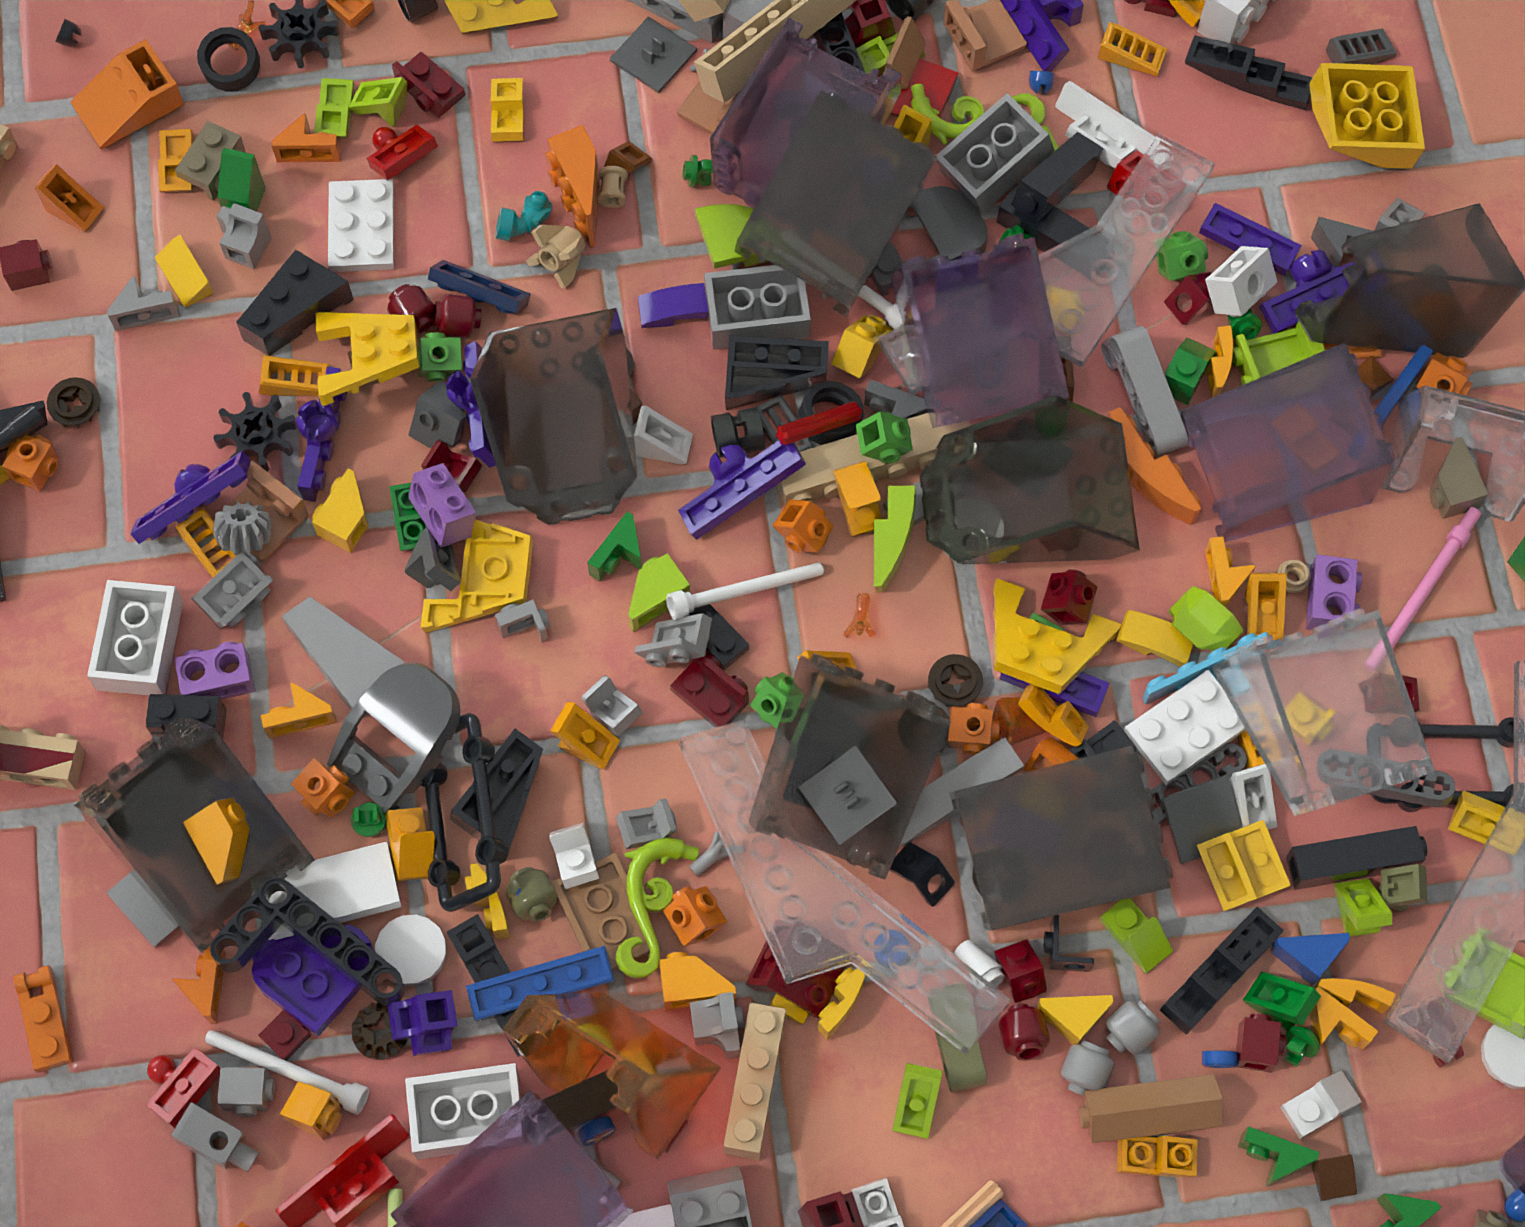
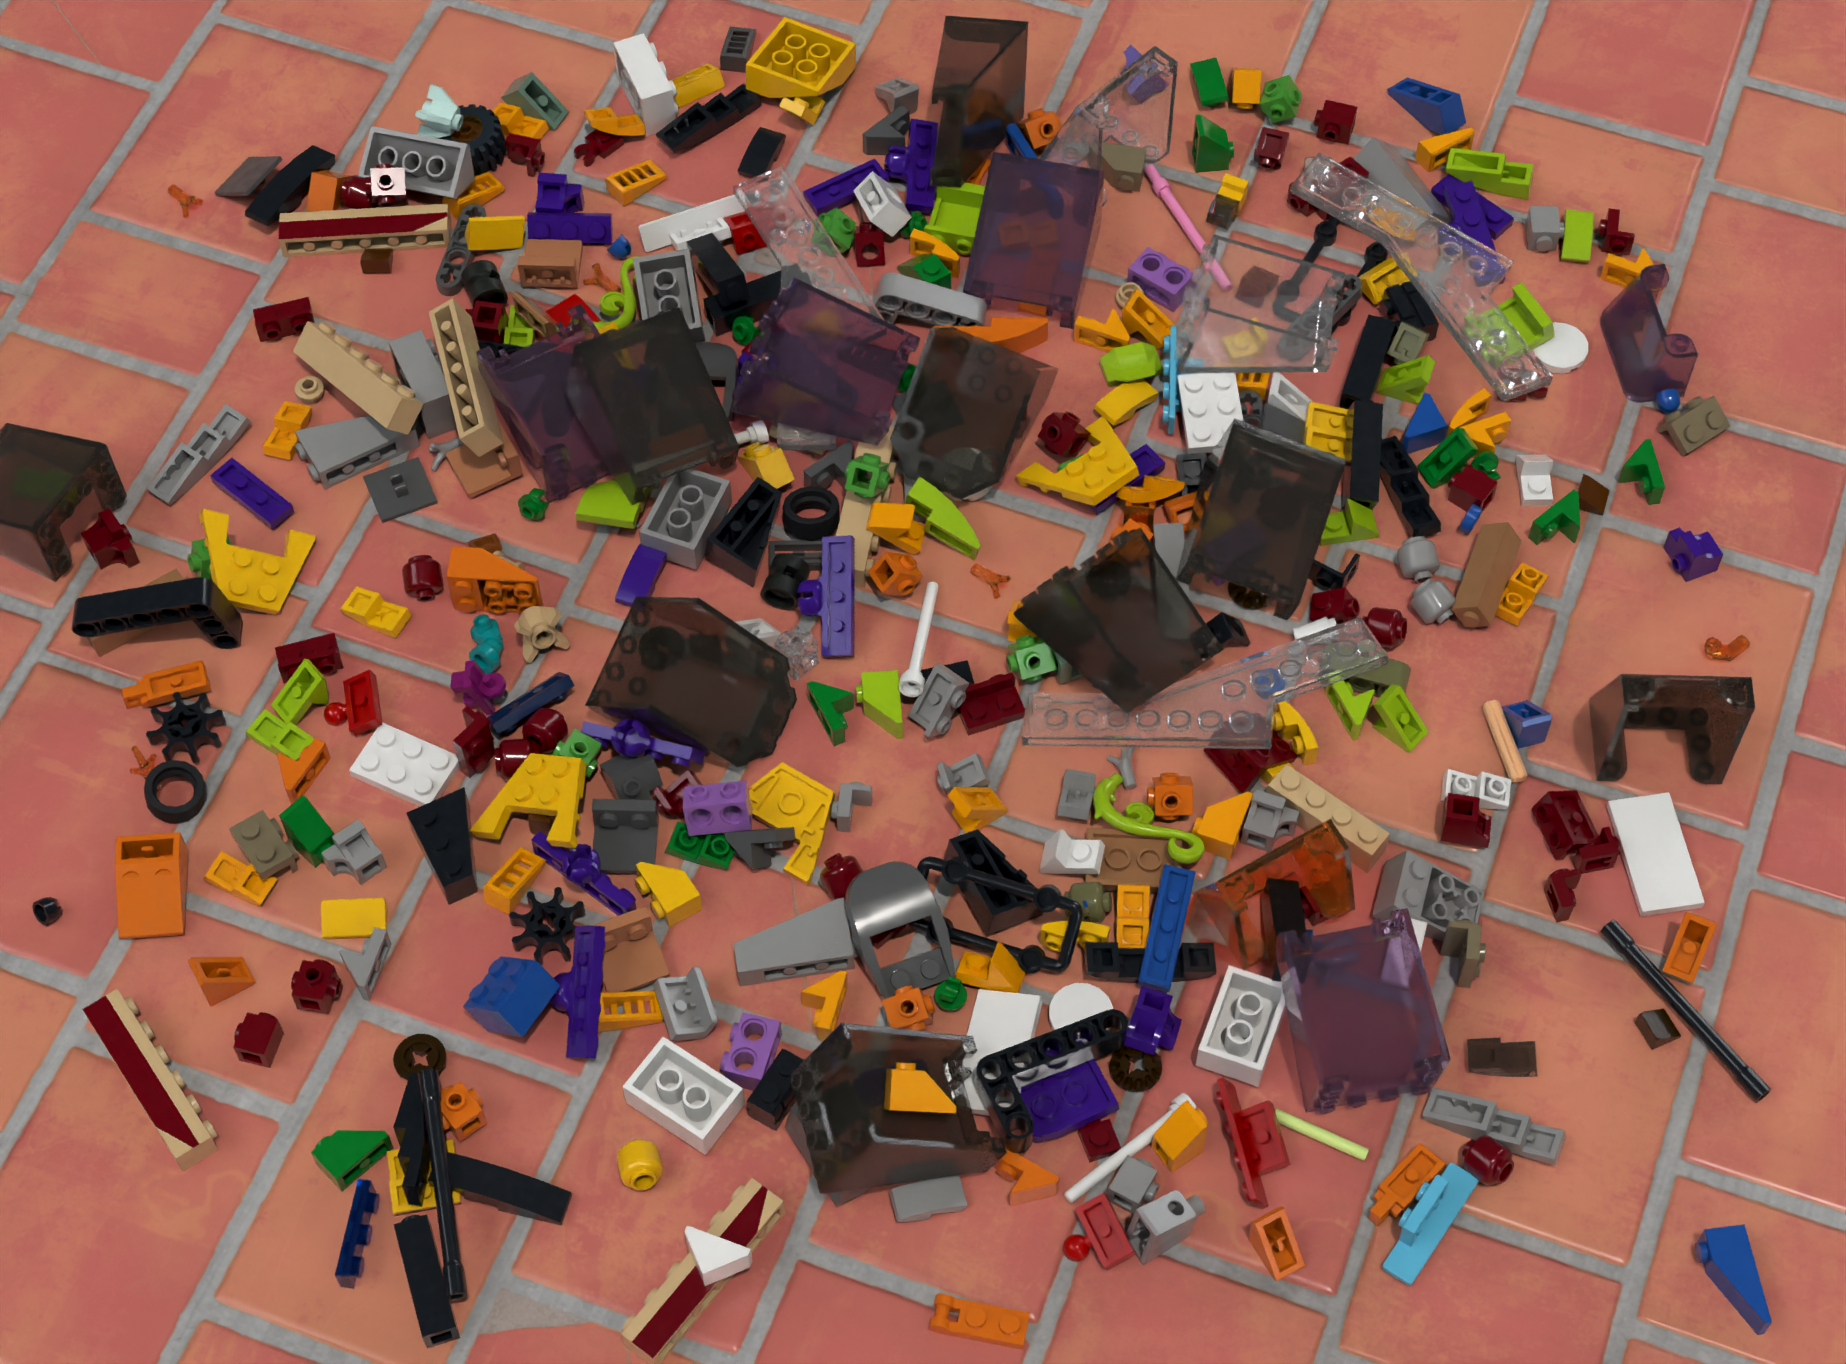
camera: 60 degrees left, 10 degrees down
light grey gear [213,501,272,555] -> none
red axle [776,402,863,445] -> none
dark grey piece [798,745,898,845] -> none
dark brown gear [928,654,983,707] -> none
yellow slope [1036,995,1113,1044] -> none
none -> dark red brick [291,959,342,1014]
none -> dark red head [402,555,443,602]
none -> magenta hips [450,660,506,715]
none -> dark red bracket [453,706,495,778]
none -> blue brick [463,956,561,1037]
none -> clear orange bar [583,263,621,293]
none -> dark grey bracket [592,799,659,874]
none -> yellow head [616,1139,663,1191]
none -> yellow slope [672,63,725,107]
none -> black slope [738,127,786,182]
none -> clear brick [774,625,819,681]
none -> yellow bracket [779,96,825,125]
none -> dark red head [820,853,863,901]
none -> light orange slope [1116,883,1150,948]
none -> leg [1206,173,1249,230]
none -> lime slope [1325,673,1375,741]
none -> black brick [1342,399,1383,510]
none -> black brick [1380,280,1439,342]

